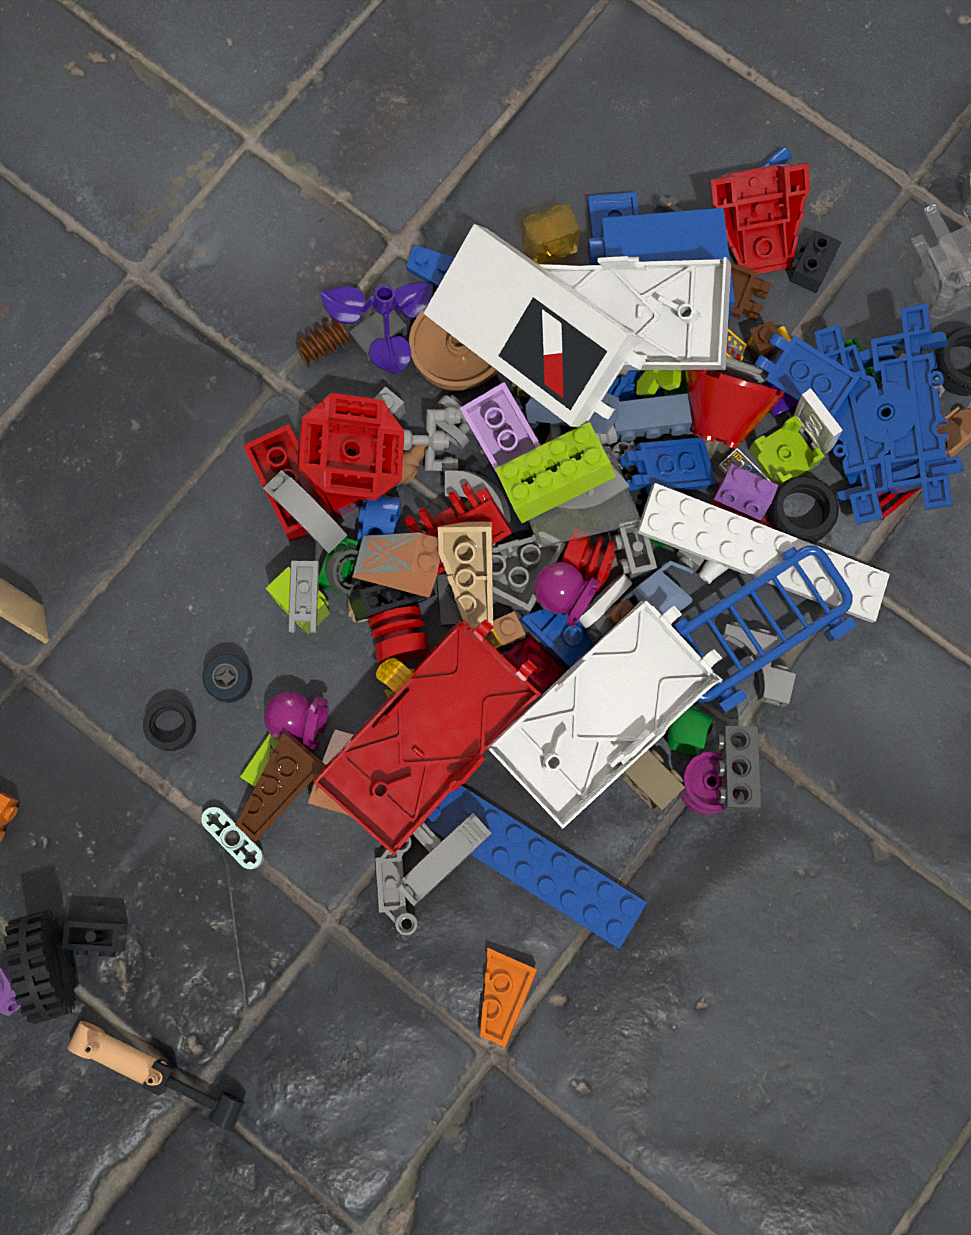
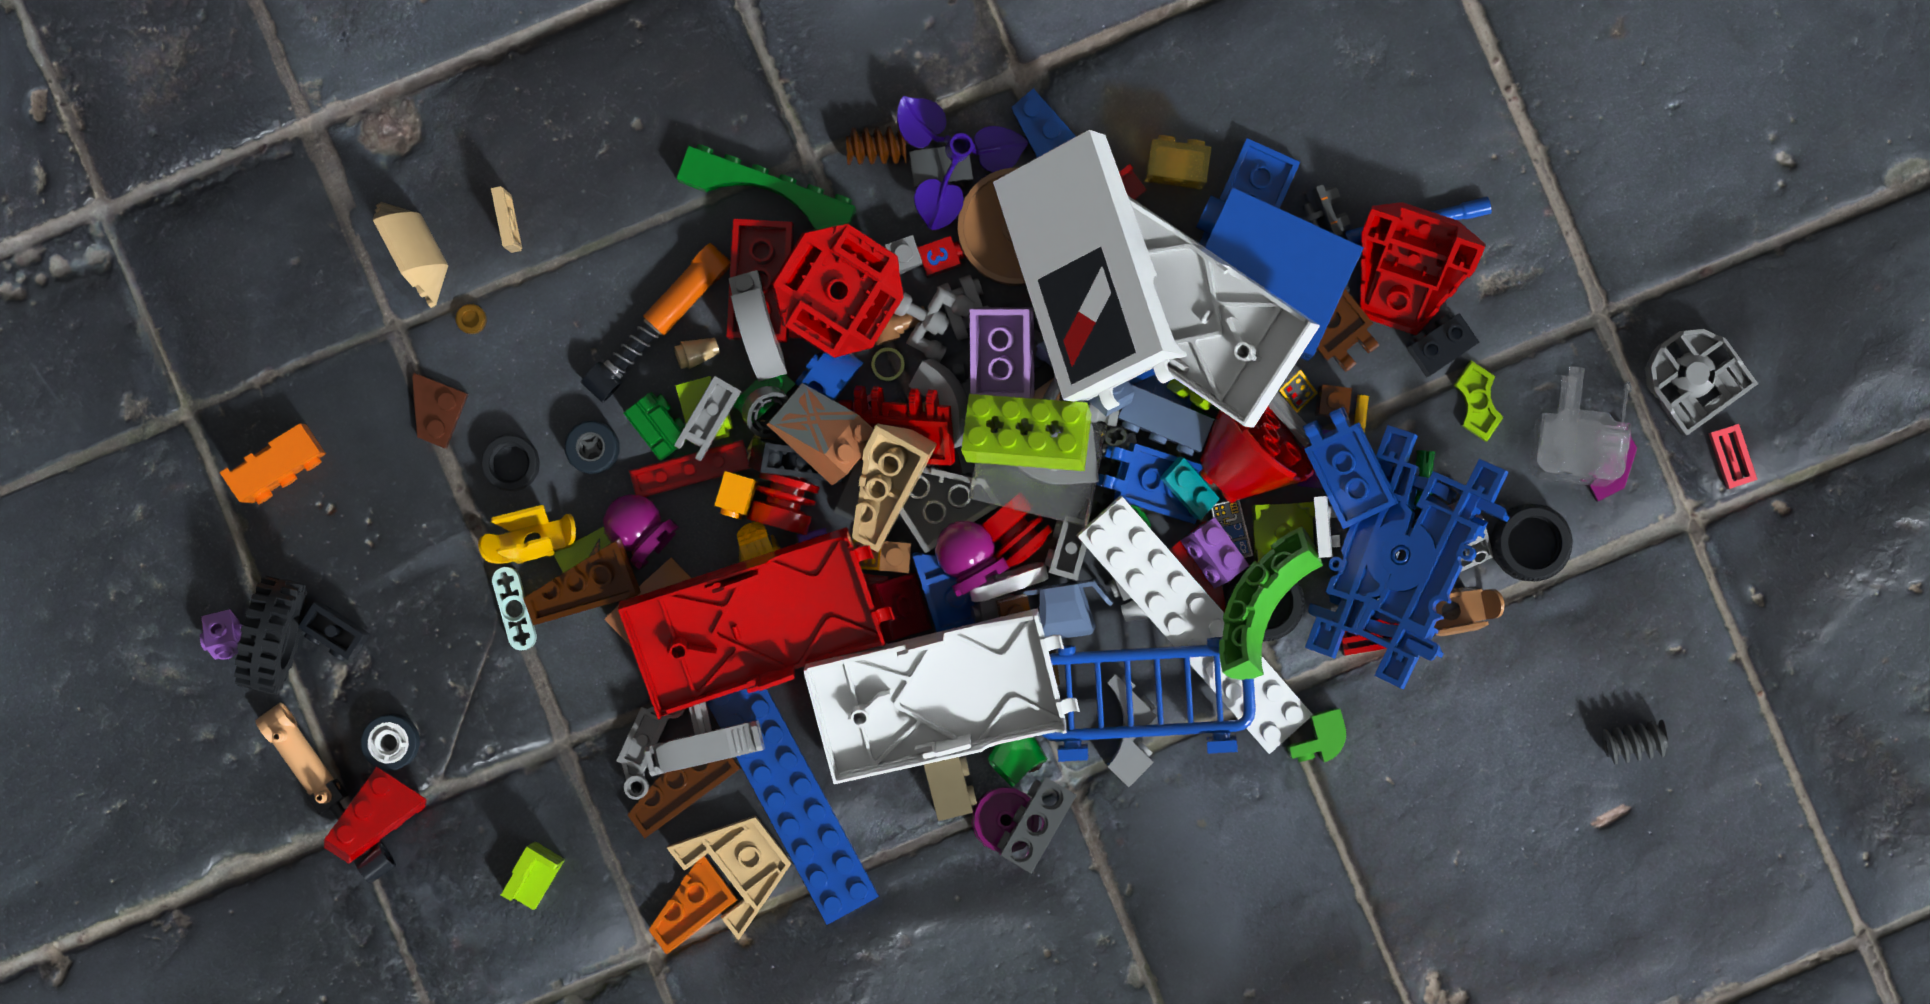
camera: 30 degrees right, 10 degrees up
none -> red wedge [324,767,427,864]
none -> wheel [361,714,420,771]
none -> copper wing [412,373,469,449]
none -> pearl gold tile [456,304,487,334]
none -> yellow piece [478,505,576,564]
none -> tan tile [491,186,522,253]
none -> lime panel [501,841,565,910]
none -> piece [581,243,731,403]
none -> green brick [623,392,688,461]
none -> reddish brown wing [627,729,741,839]
none -> red tile [629,440,751,497]
none -> tan wing [667,815,791,941]
none -> tan cone [674,337,720,369]
none -> green arch [677,144,856,230]
none -> light orange arch [714,471,760,520]
none -> yellowish green piece [871,348,905,381]
none -> red brick [917,236,964,278]
none -> teal plate [1160,457,1220,520]
none -> bright green brick [1219,526,1323,680]
none -> bright green brick [1287,707,1346,762]
none -> lime tile [1453,360,1503,442]

